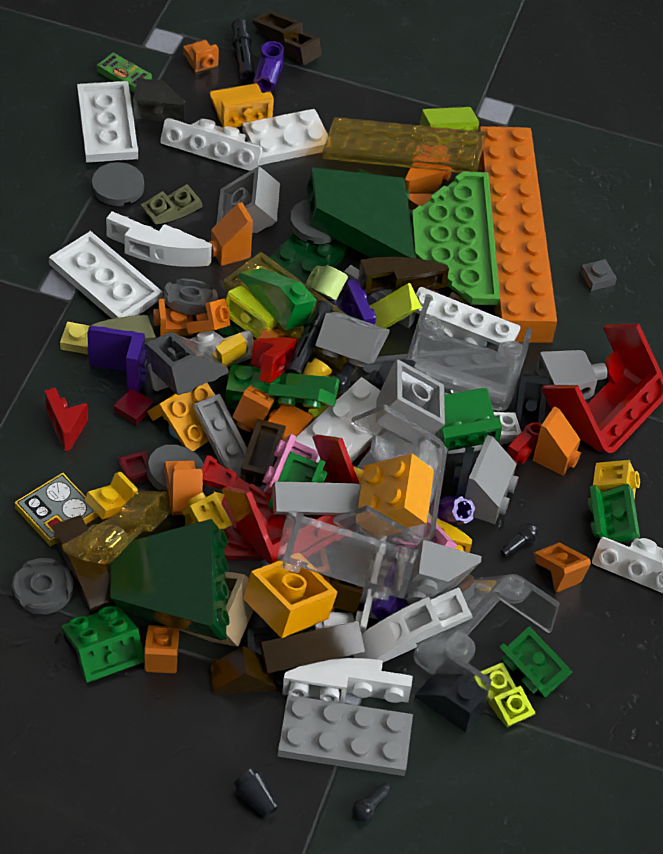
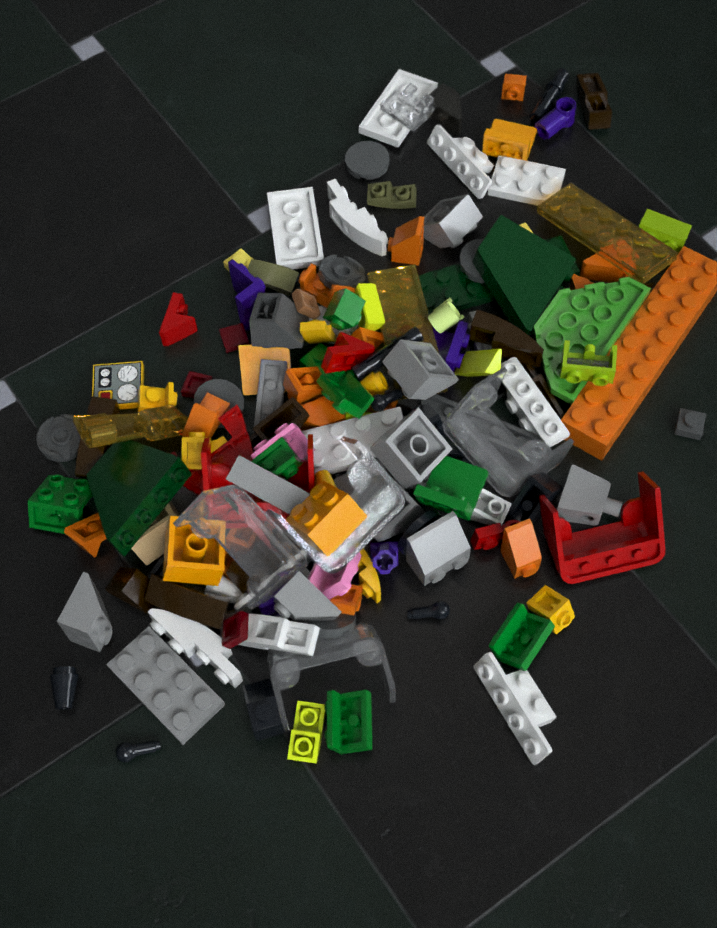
camera: 45 degrees right, 10 degrees up
tile [97,53,152,94] -> none
green slope [238,268,317,330] -> none
orange slope [534,542,591,592] -> none
none -> light grey slope [57,572,113,652]
none -> dark red tile [222,611,249,649]
none -> medium nougat tile [292,289,321,320]
none -> green brick [323,288,366,331]
none -> clear plate [380,83,434,132]
none -> lime window [560,340,617,386]

